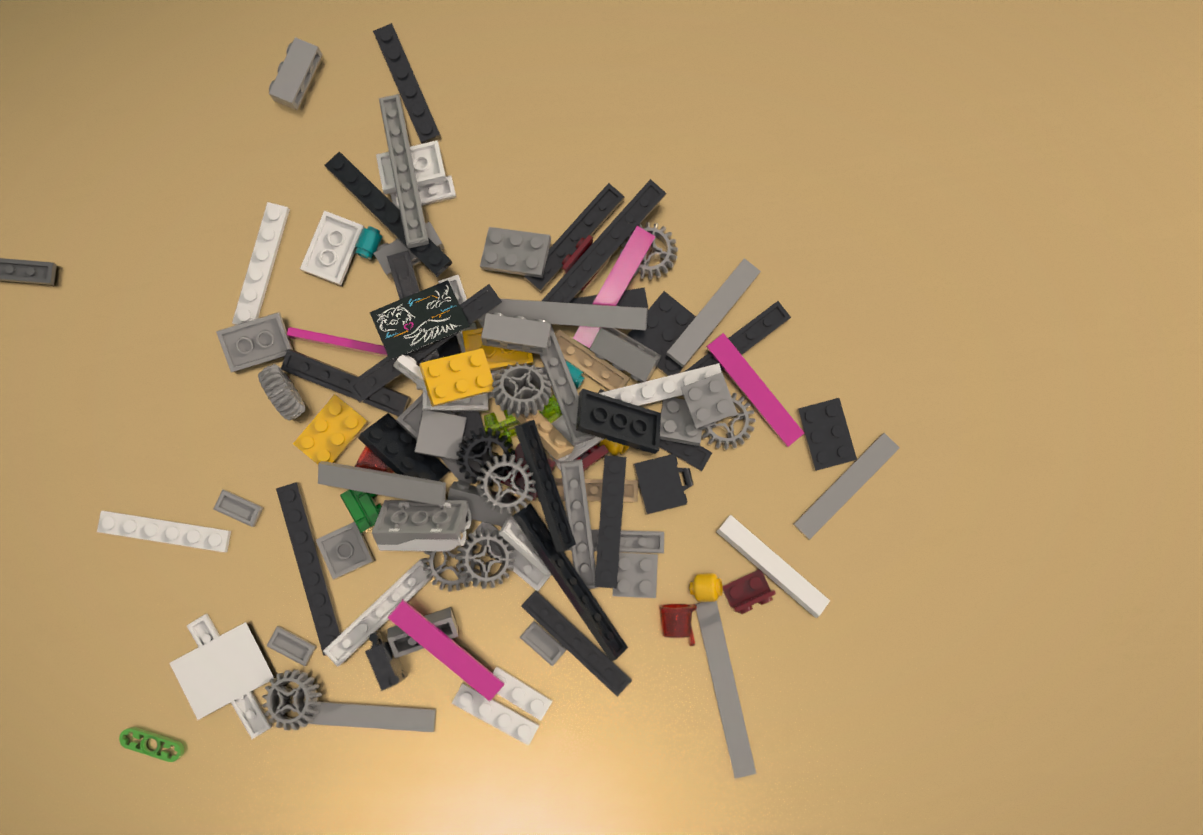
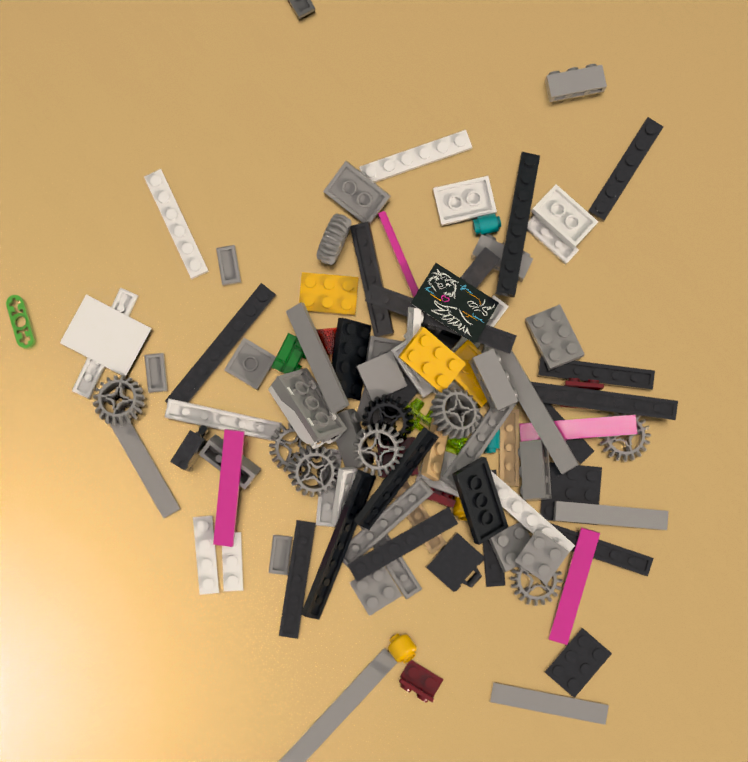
camera: 55 degrees right, 0 degrees up
light grey tile [379,94,429,248] -> none
clear red hat [659,604,697,646] -> none
white tile [716,515,830,618] -> none

